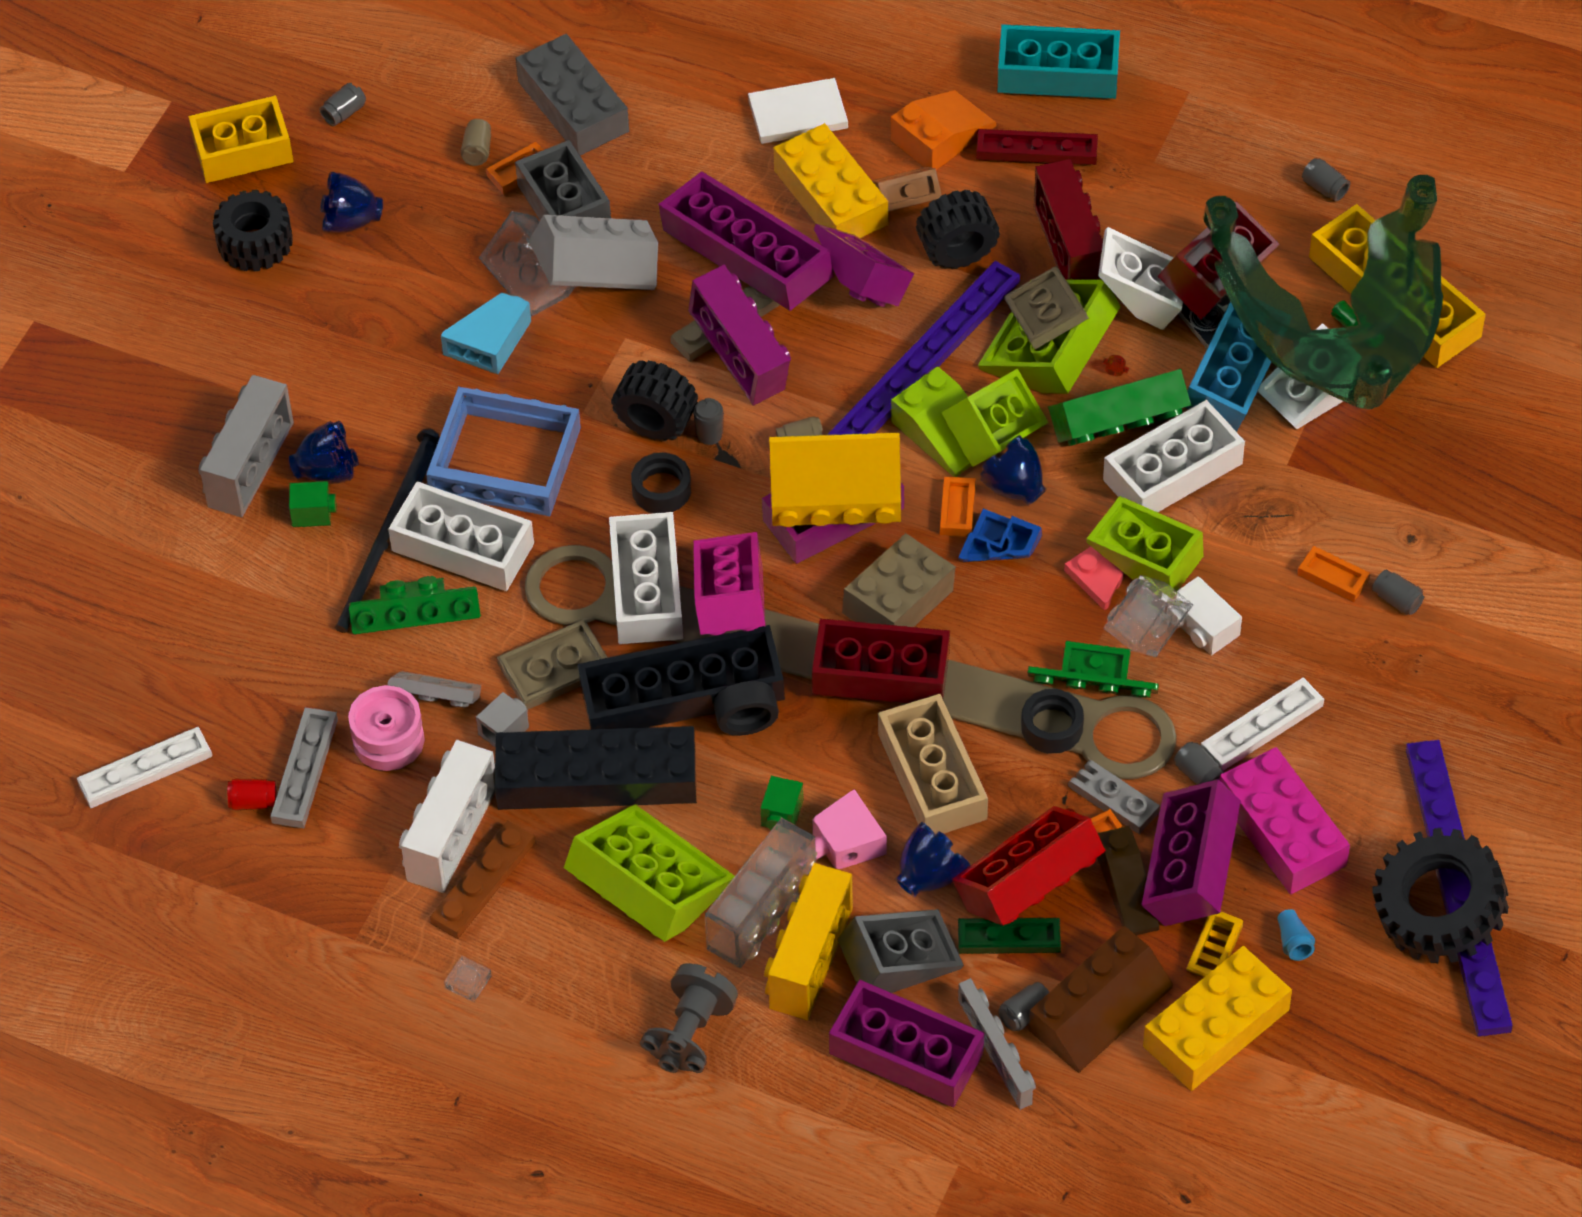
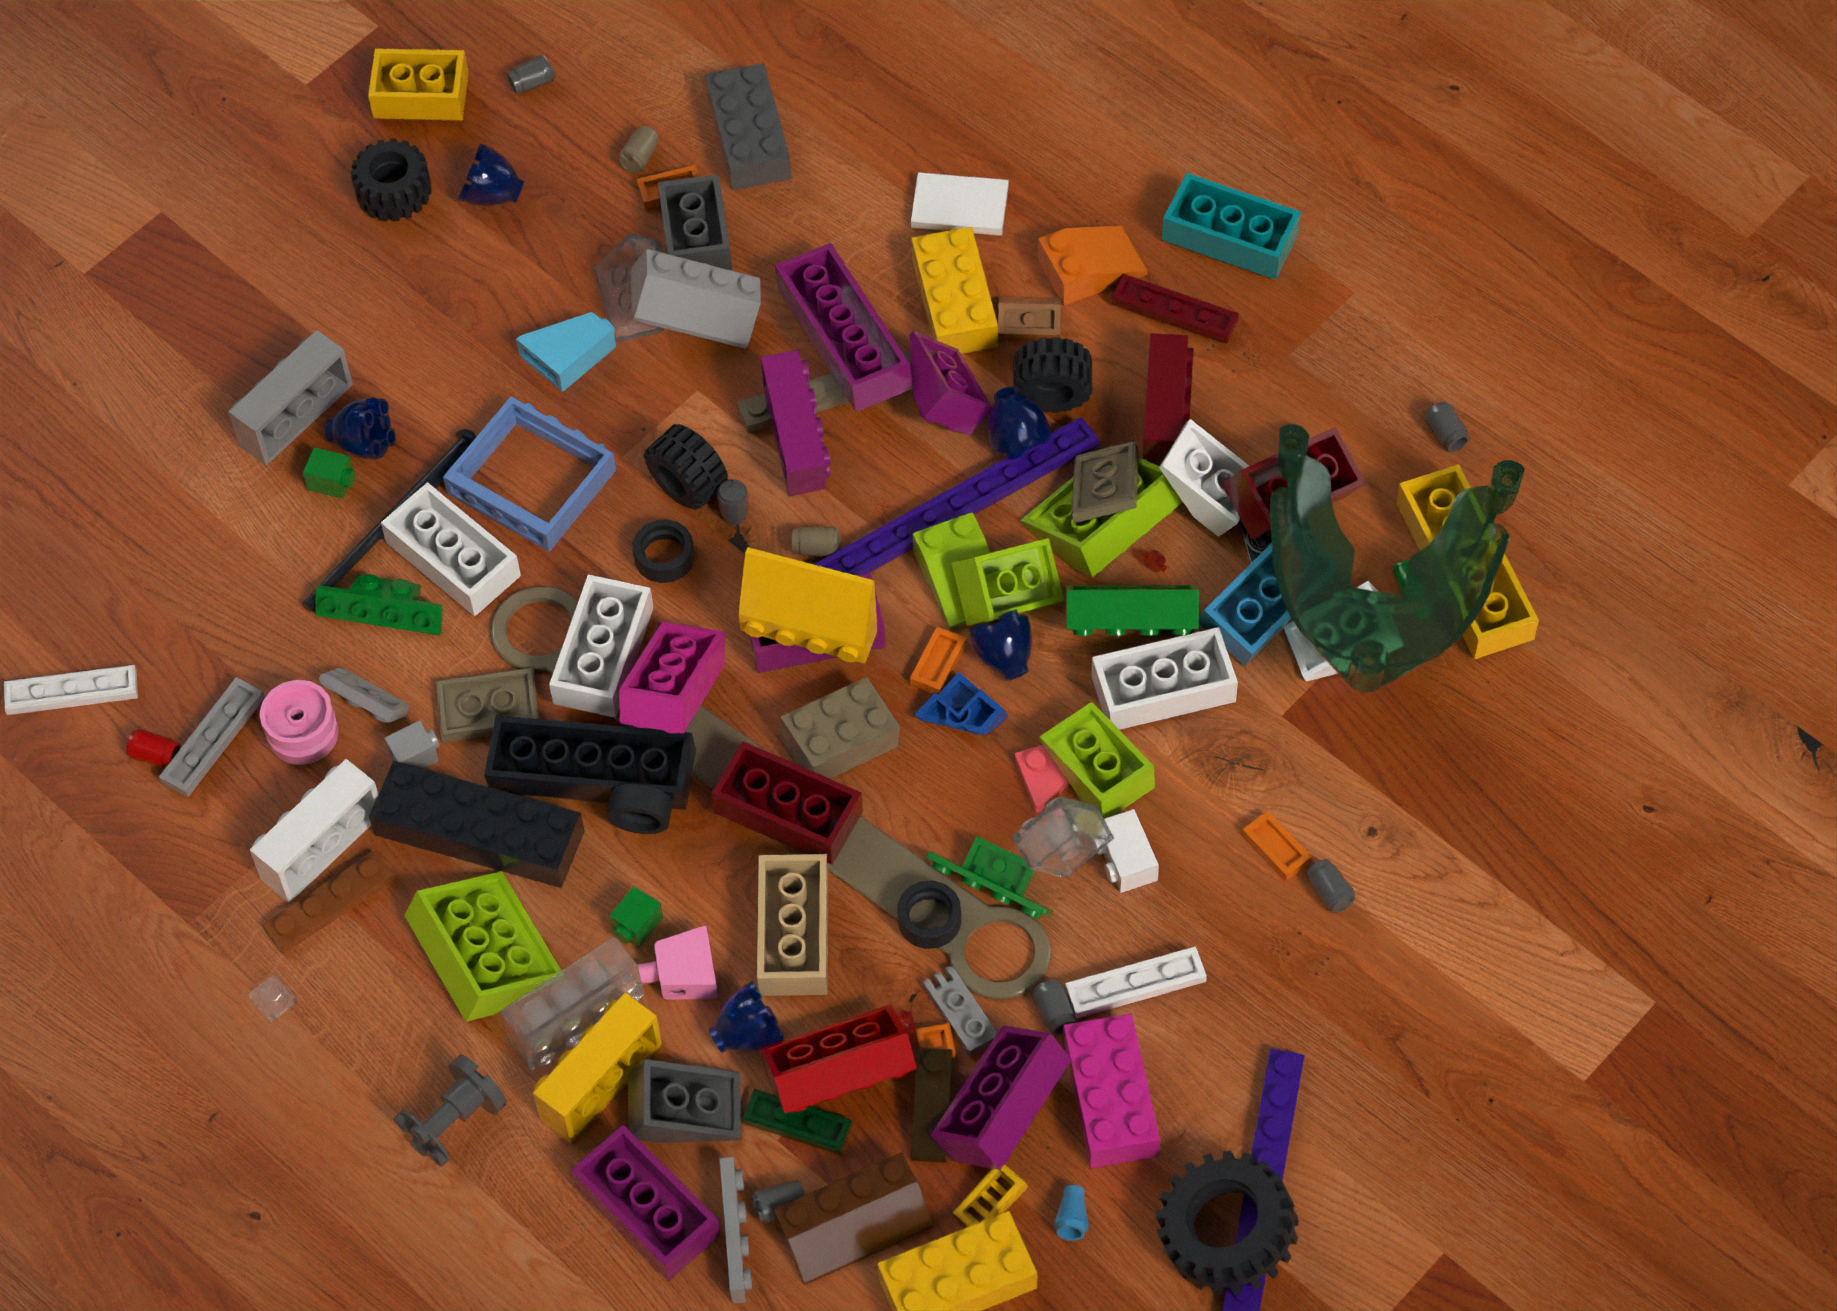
camera: 20 degrees right, 5 degrees up
none -> clear blue piece [987,387,1051,459]

